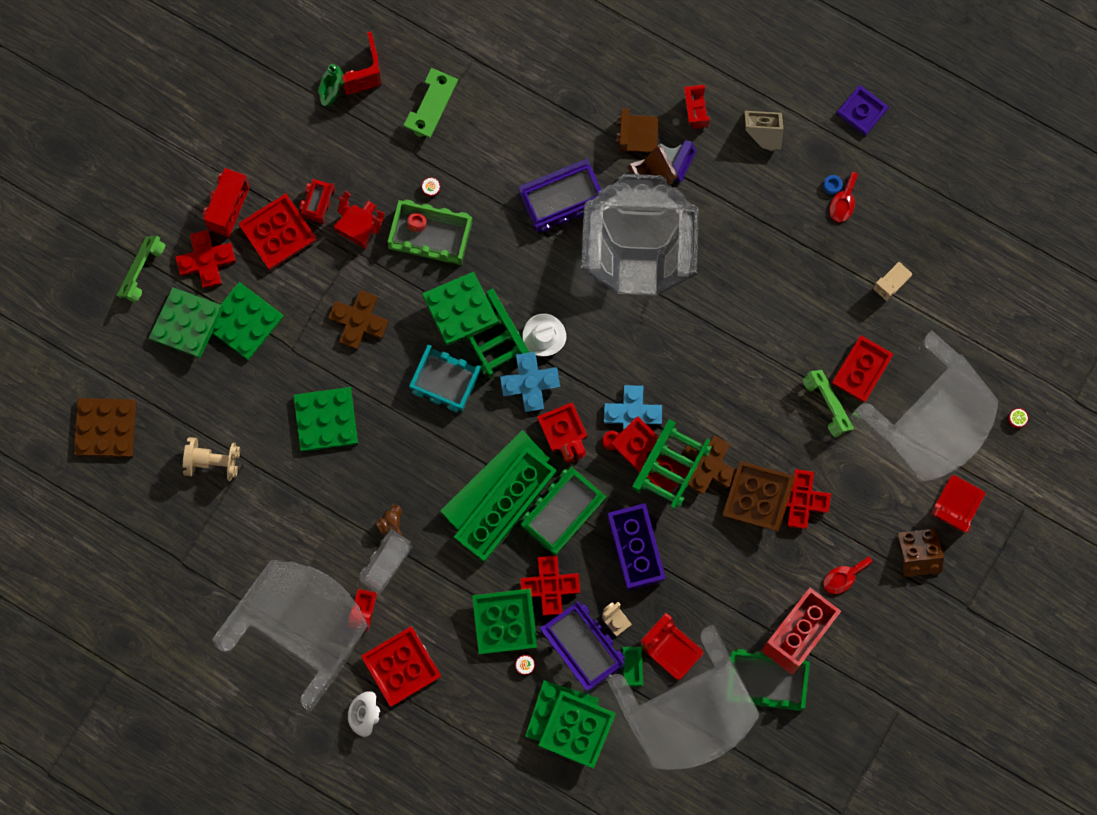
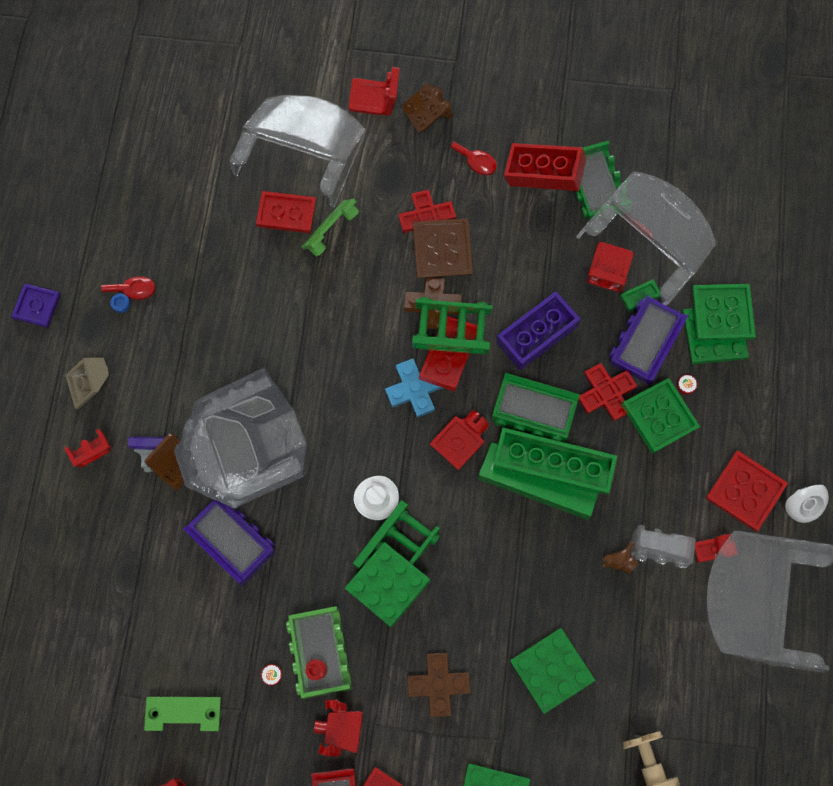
camera: 110 degrees left, 5 degrees down
window [409,345,481,412] -> none
dark azure plate [500,352,560,412] -> none
red tile [602,431,619,451] -> none
tan bracket [602,602,632,637] -> none
reddish brown bracket [616,108,658,153] -> none
tan bracket [873,262,912,301] -> none
tile [1008,408,1029,428] -> none

